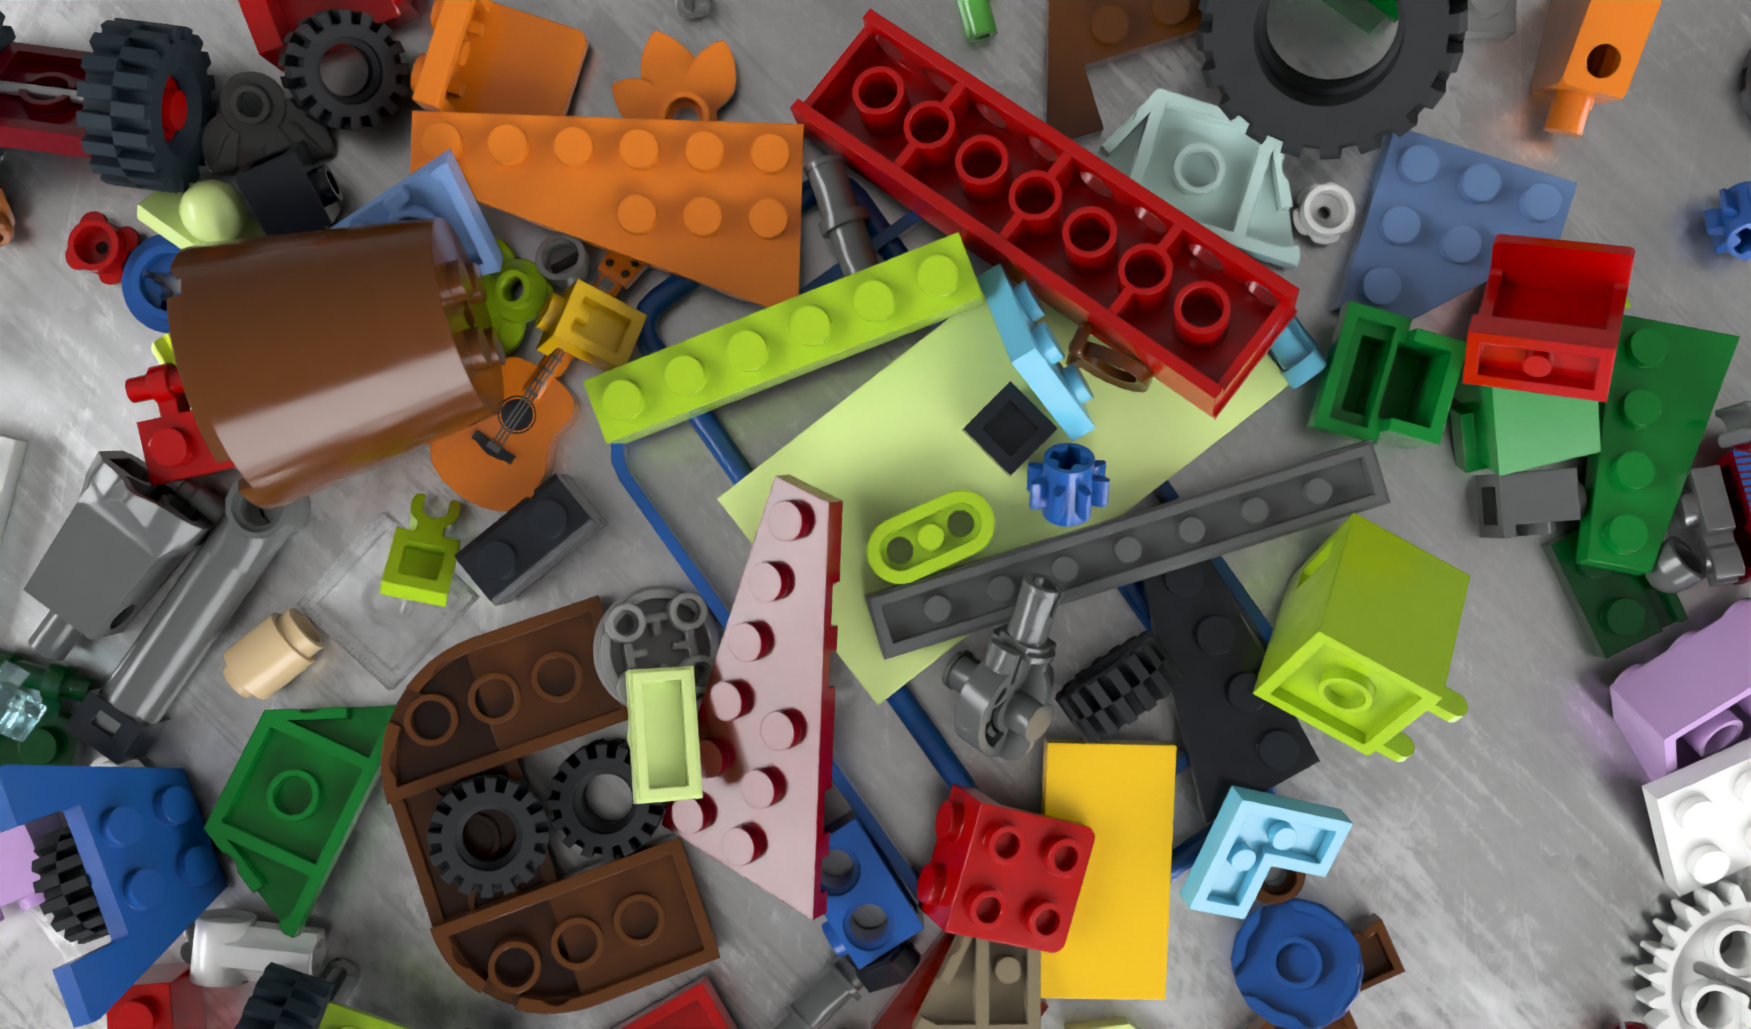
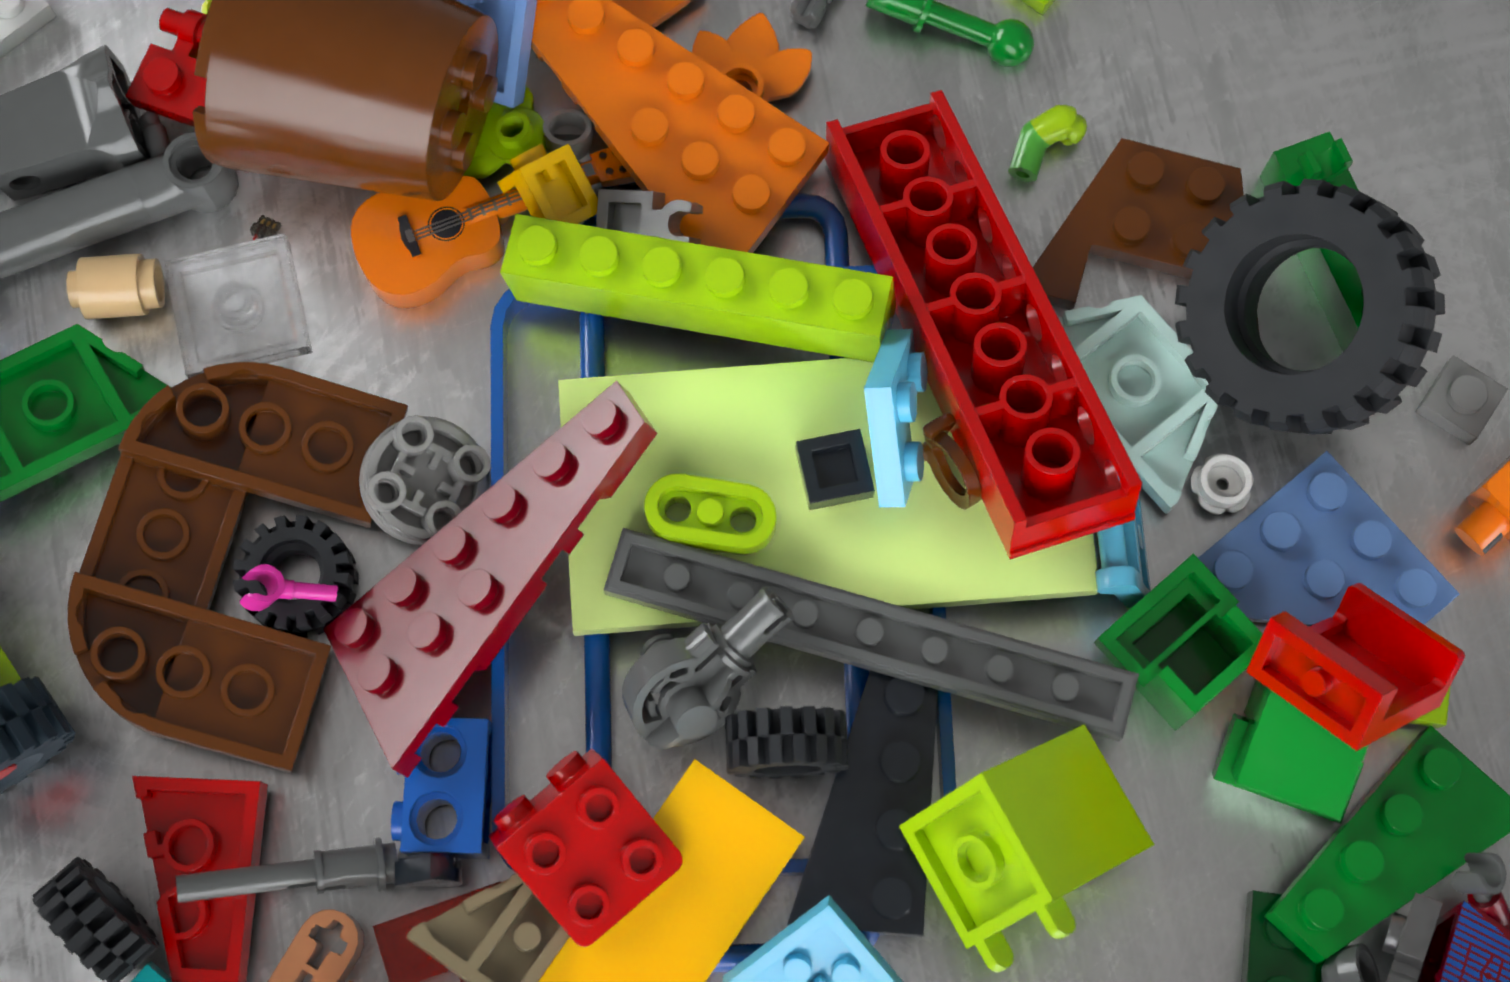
camera: 35 degrees right, 15 degrees down
lime plate [380,493,461,607] -> none
black tyre [427,772,549,898] -> none
black brick [454,473,607,606] -> none
yellowish green tile [625,666,703,804] -> none
dark grey pin [803,154,879,277] -> none
blue gear [1027,443,1110,527] -> none
dark grey brick [1475,468,1587,539] -> none
none -> dark pink hand [240,564,338,611]
none -> clear smoke piece [250,215,282,246]
none -> flat silver plate [596,189,703,244]

